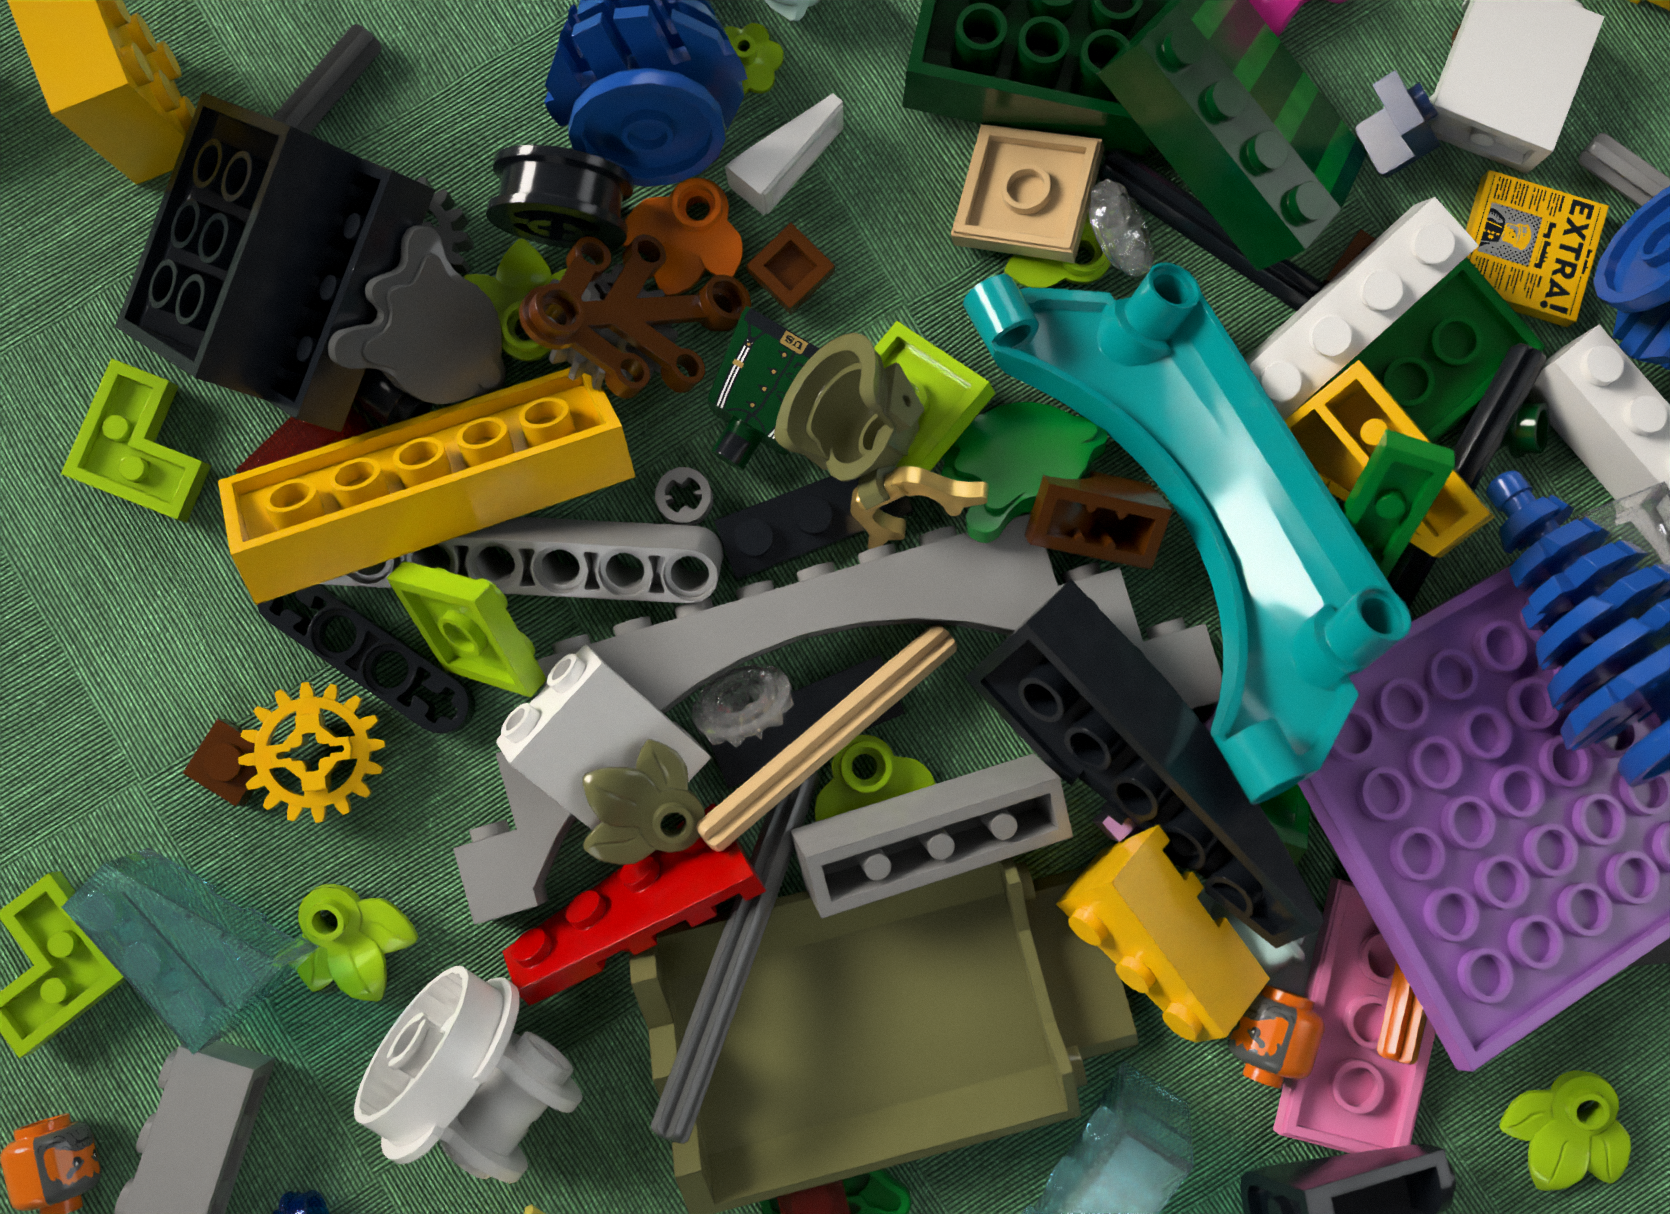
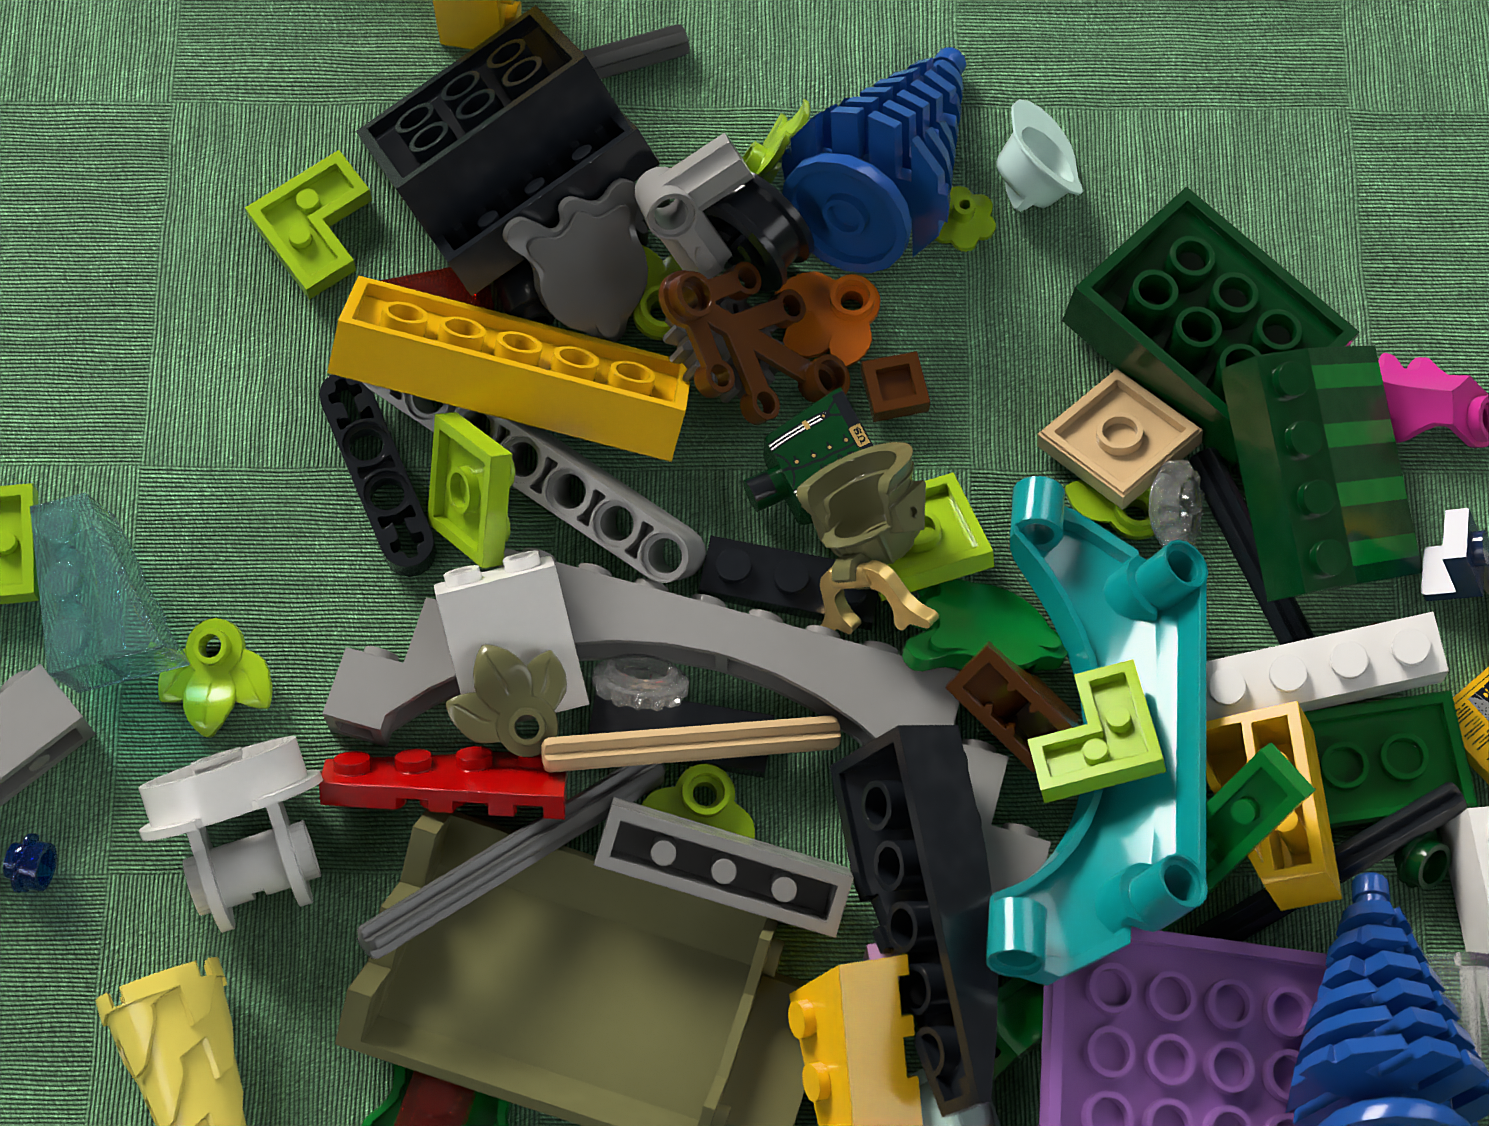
camera: 30 degrees right, 15 degrees down
reddish brown plate [183,718,258,807] -> none
yellow gear [238,682,387,823] -> none
light grey bush [655,467,713,525] -> none
white slope [725,93,844,215] -> none
none -> light grey piece [634,133,754,279]
none -> lime plate [742,98,811,184]
none -> lime plate [1027,659,1166,803]

